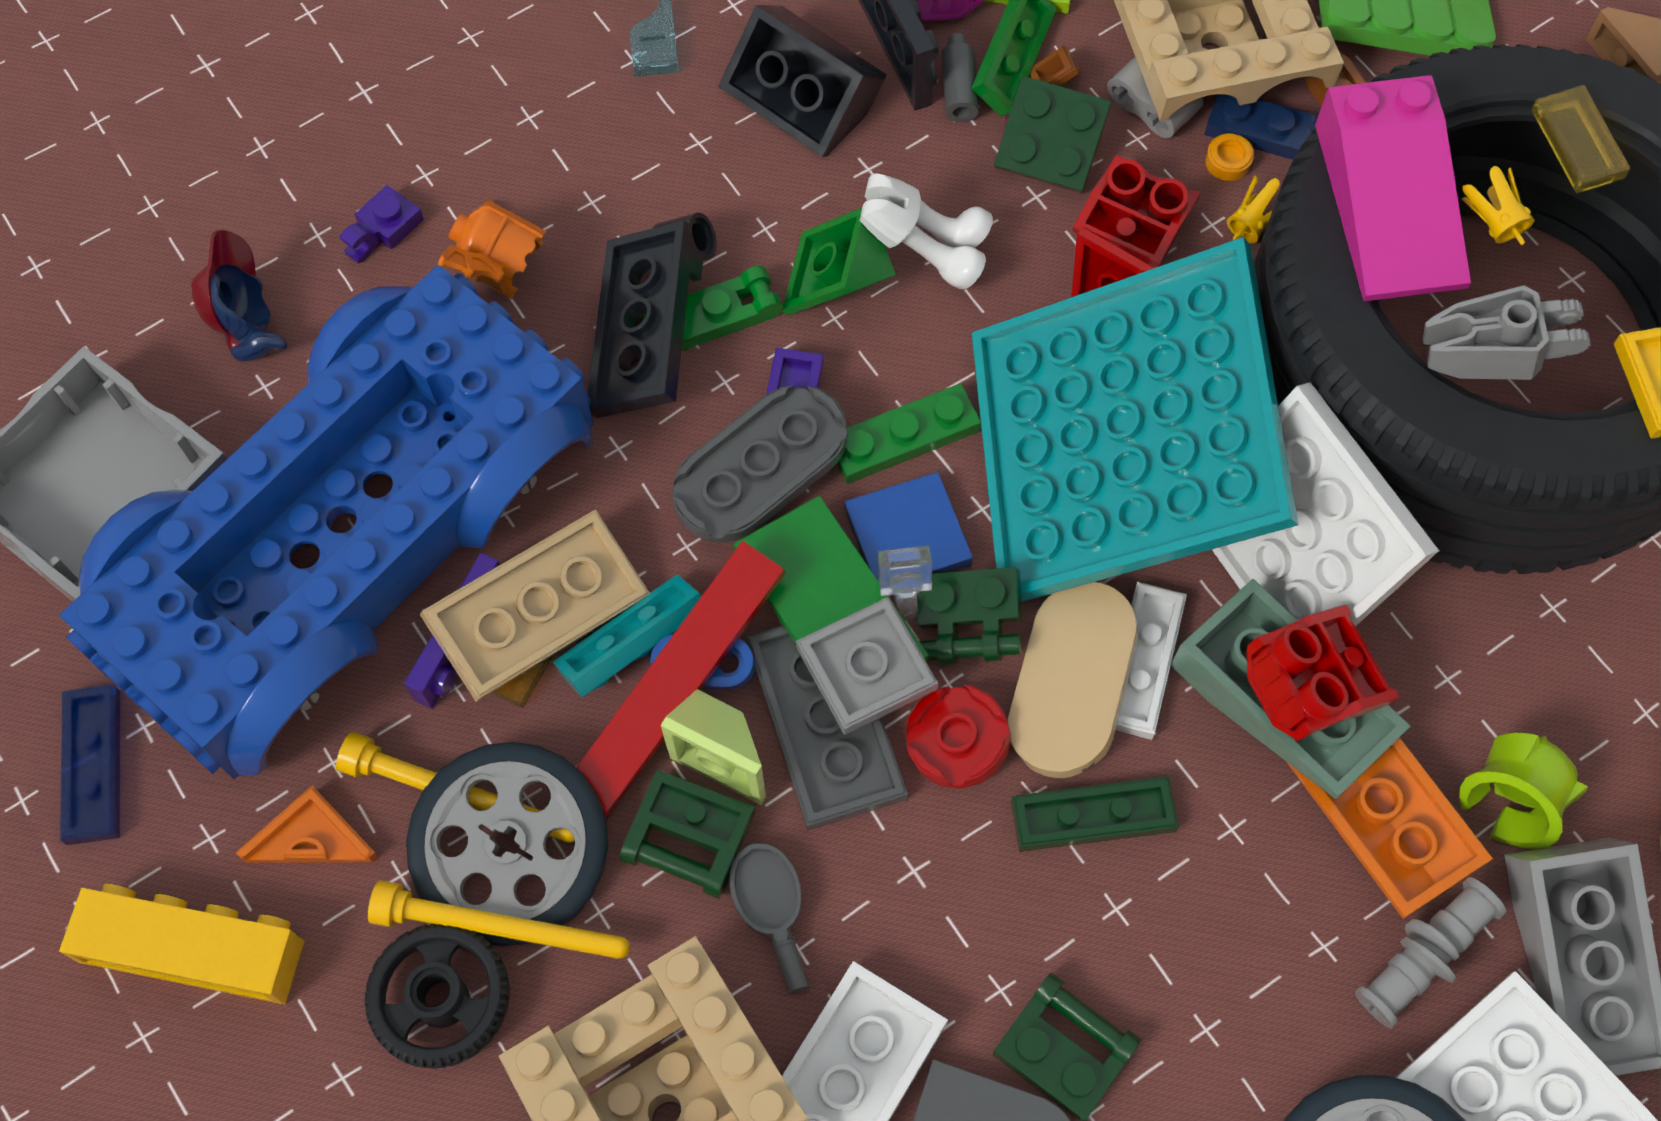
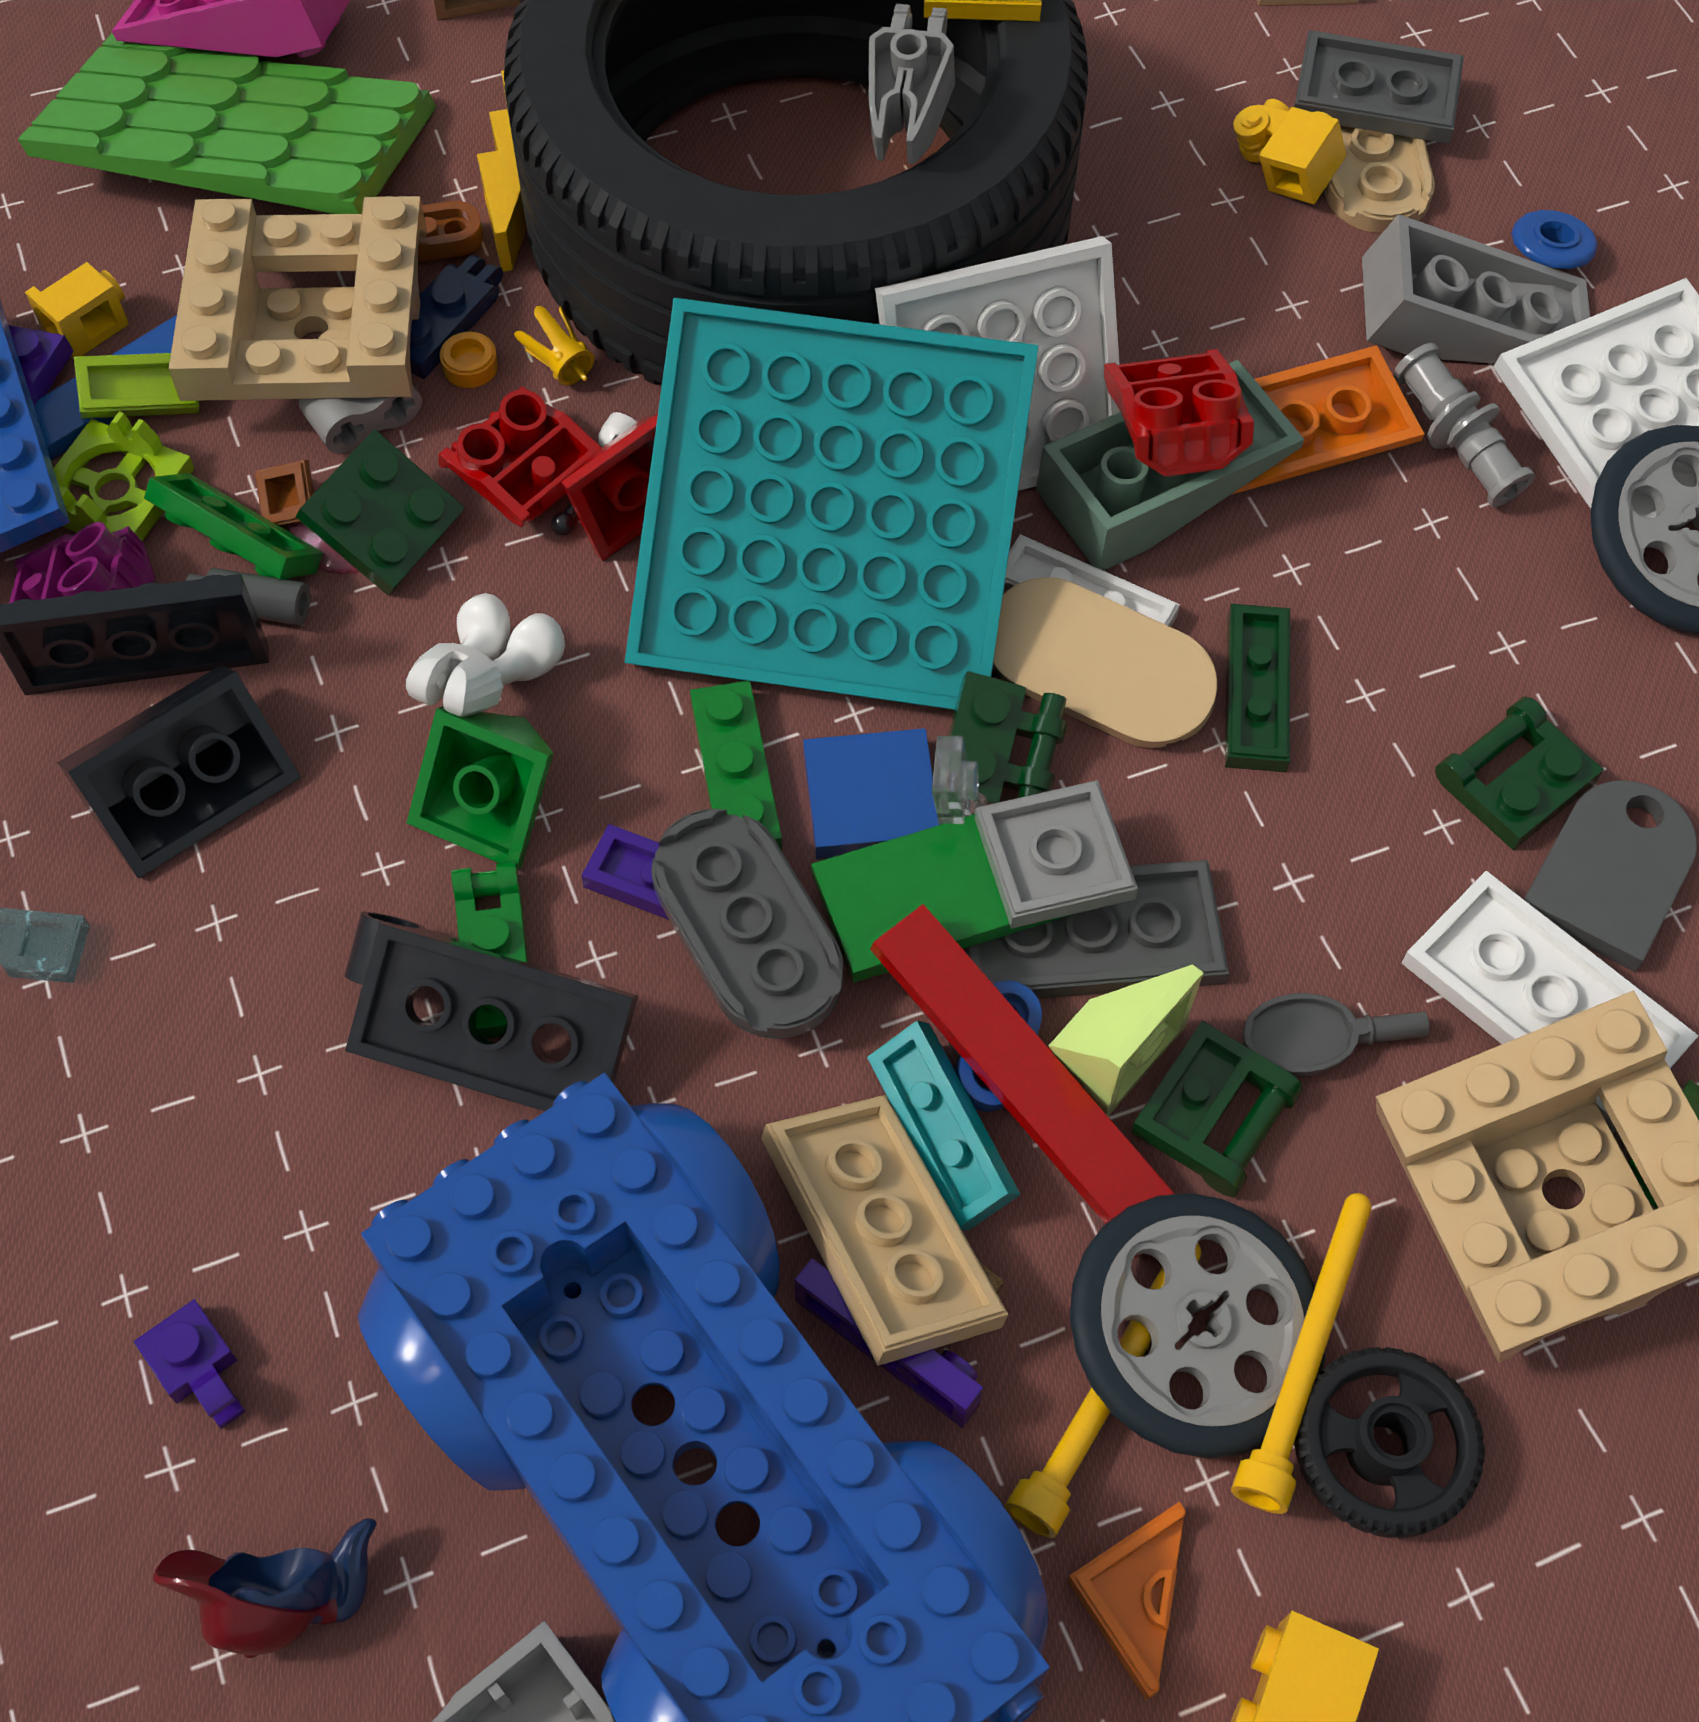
camera: 80 degrees left, 5 degrees down
orange helmet [438,199,546,299] -> none
red tile [906,685,1011,789] -> none
dark pink slope [1315,75,1471,301] -> none
lime helmet [1459,732,1588,849] -> none
yellow piece [1462,166,1535,245] -> none

